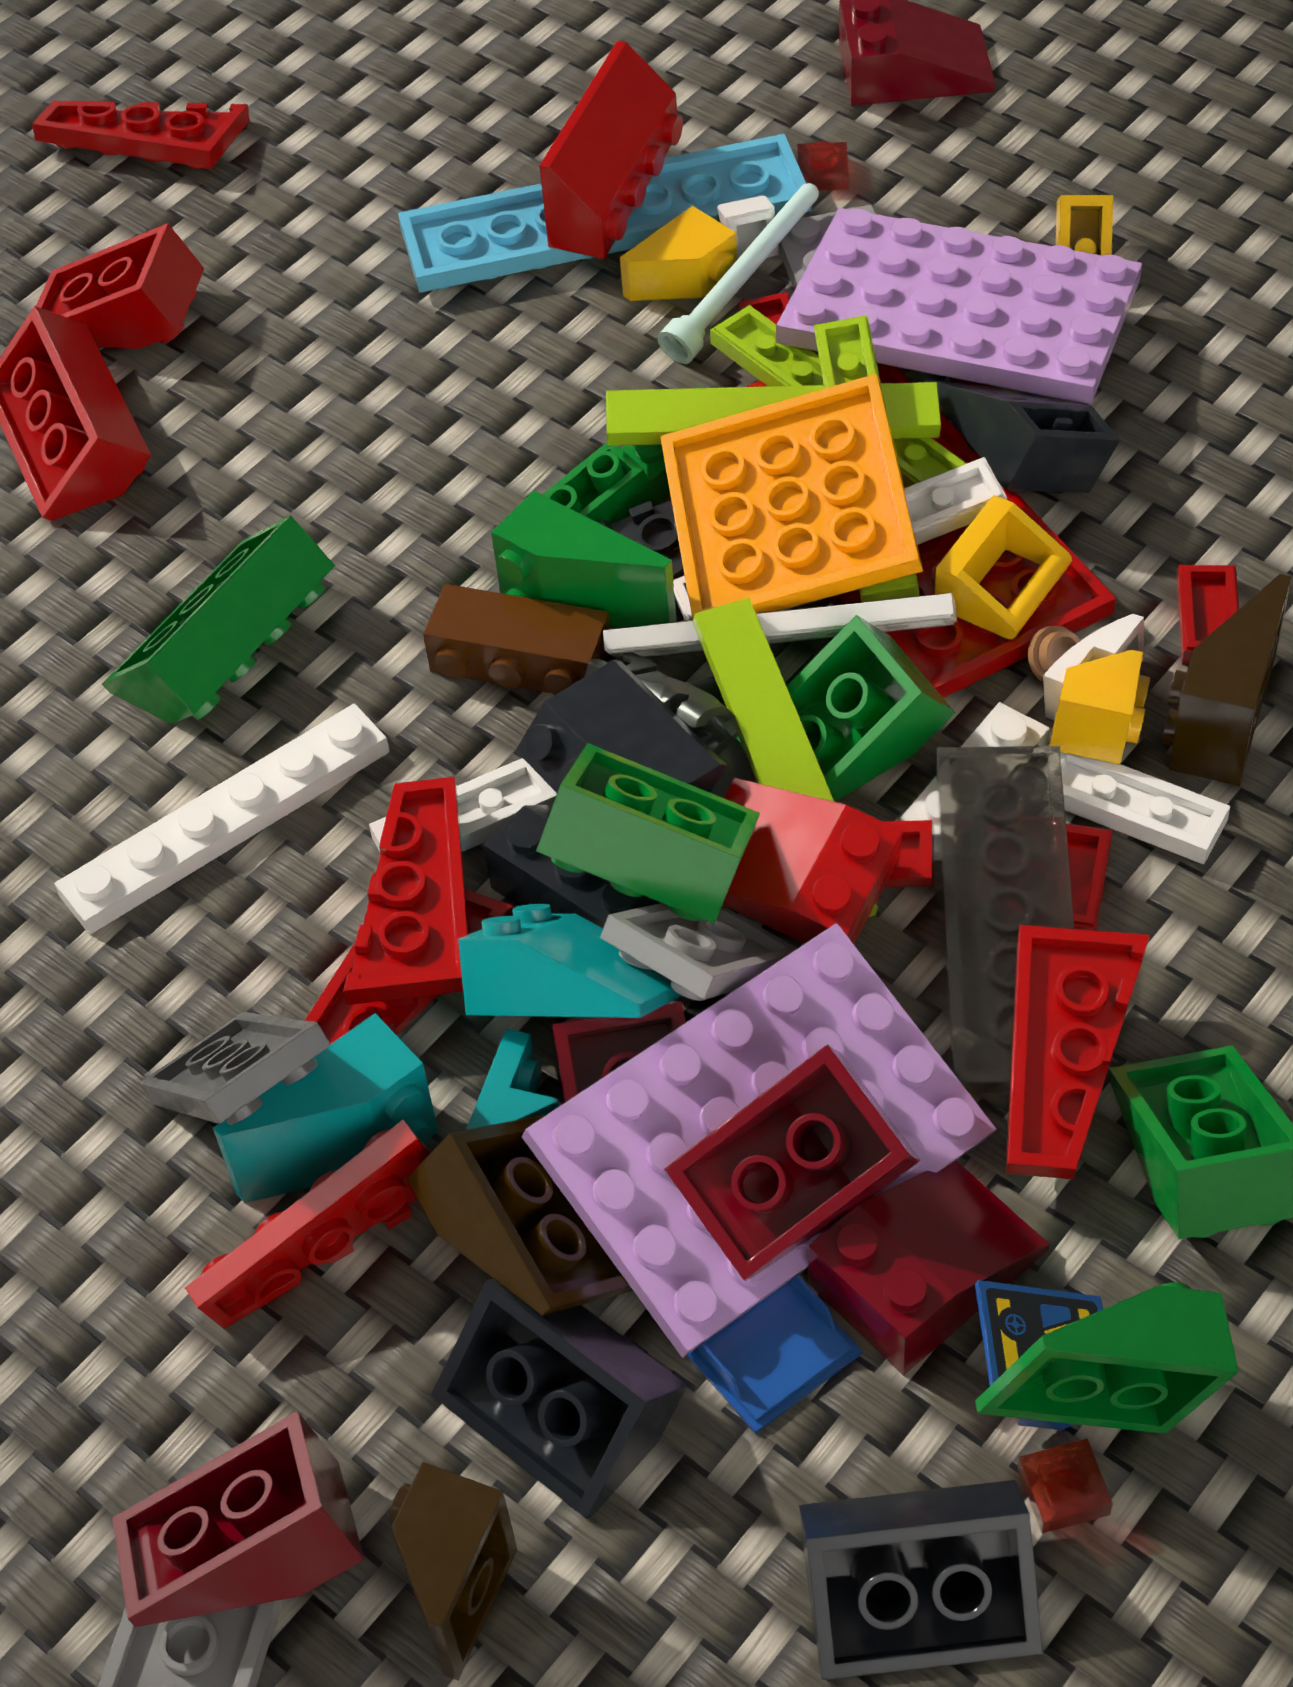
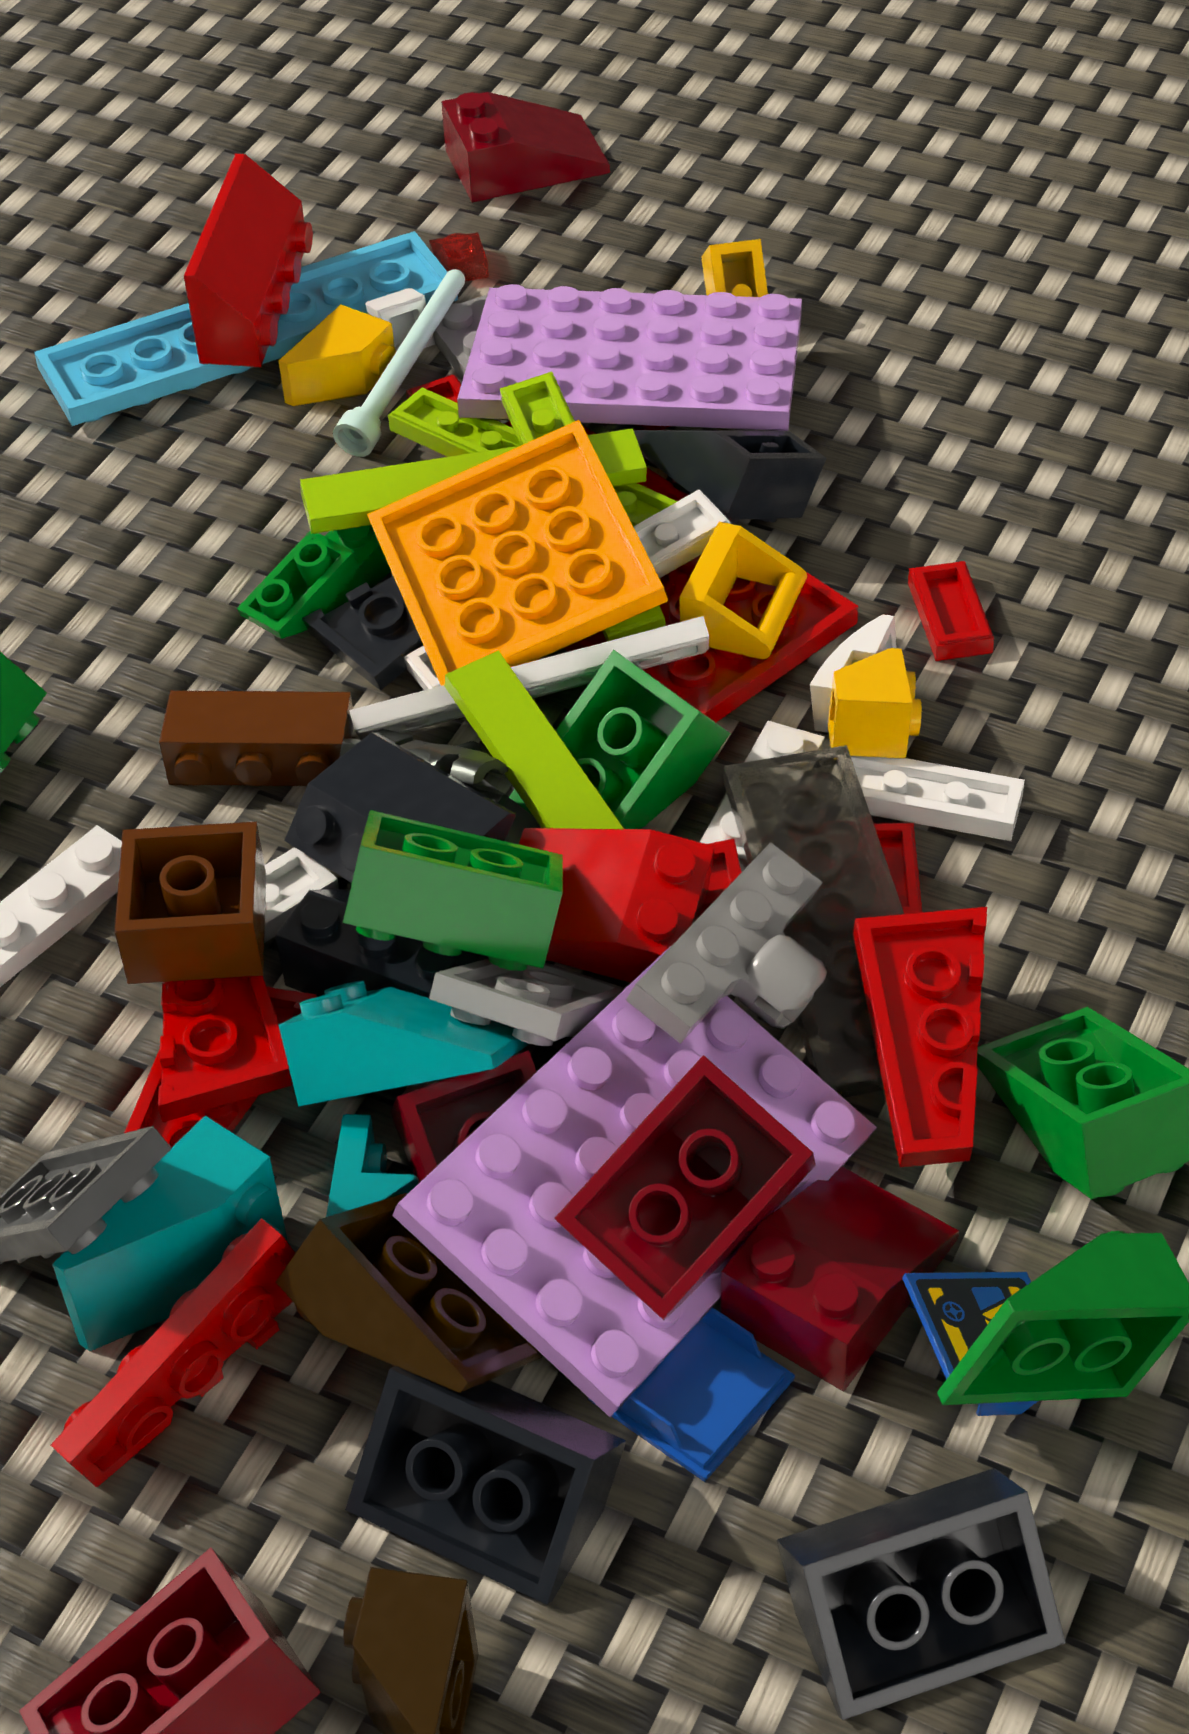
camera: 15 degrees left, 5 degrees down
green slope [491,490,676,630] -> none
clear red plate [1018,1438,1113,1534] -> none
medium nougat plate [1028,626,1081,683] -> none
dark brown slope [1162,574,1292,786] -> none
none -> reddish brown brick [114,821,266,984]
none -> light grey plate [626,842,827,1044]

